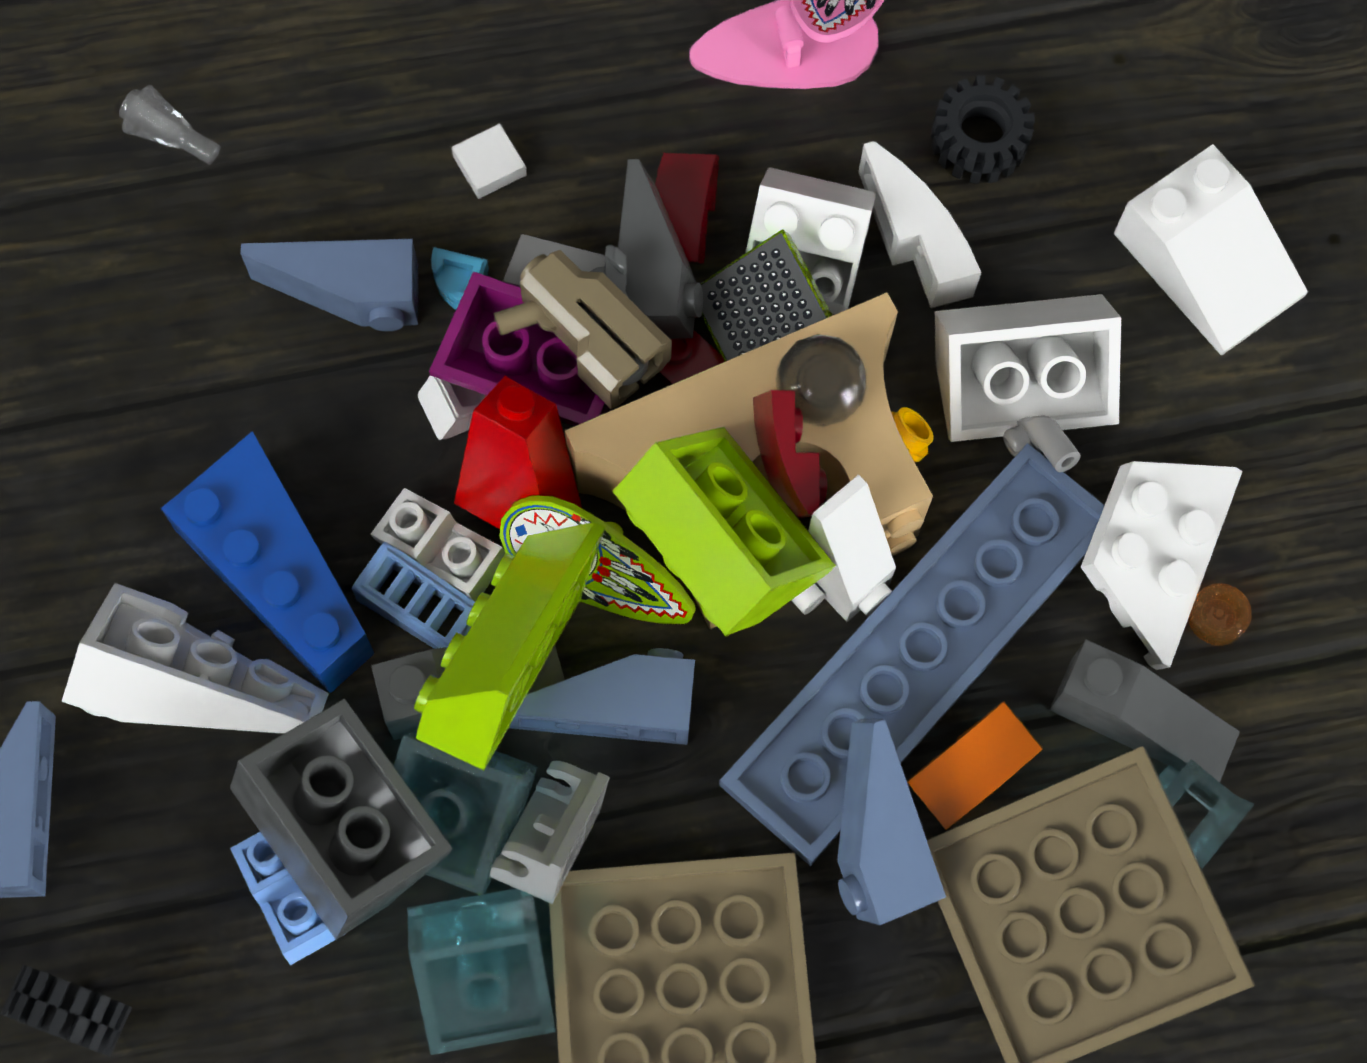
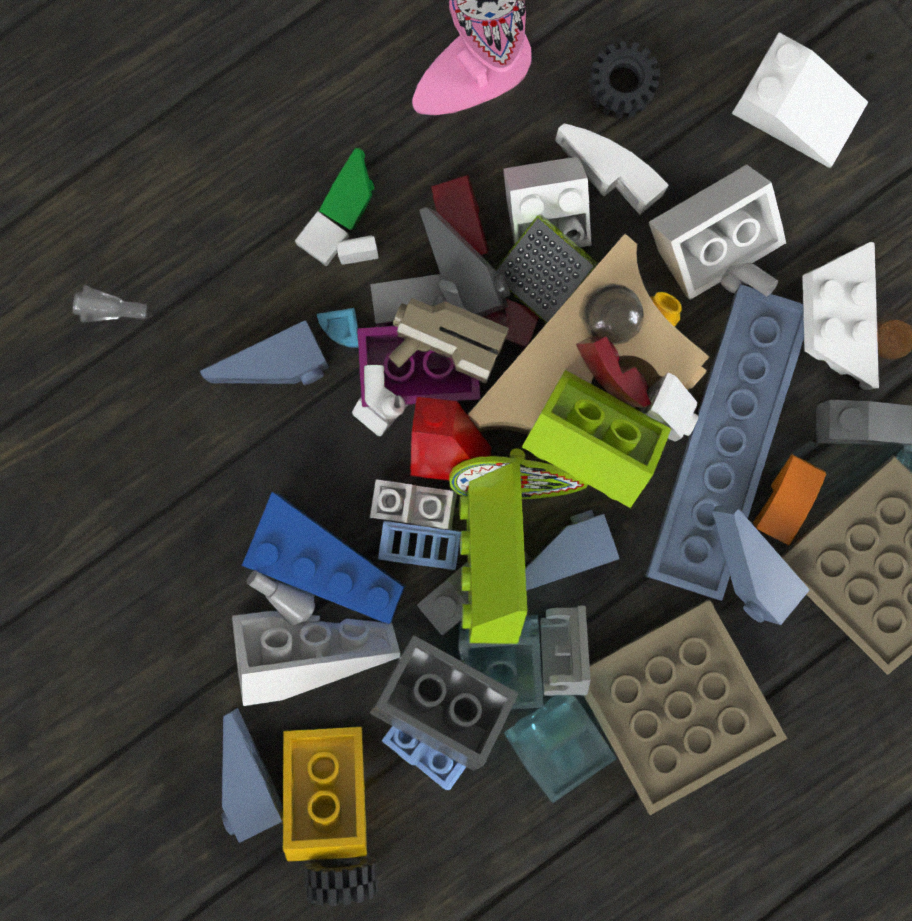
camera: 20 degrees left, 15 degrees up
none -> light grey cone [247,570,315,625]
none -> yellow slope [283,727,367,862]
none -> green slope [319,148,375,230]
none -> white tile [336,235,379,265]
none -> white arm [364,365,405,419]

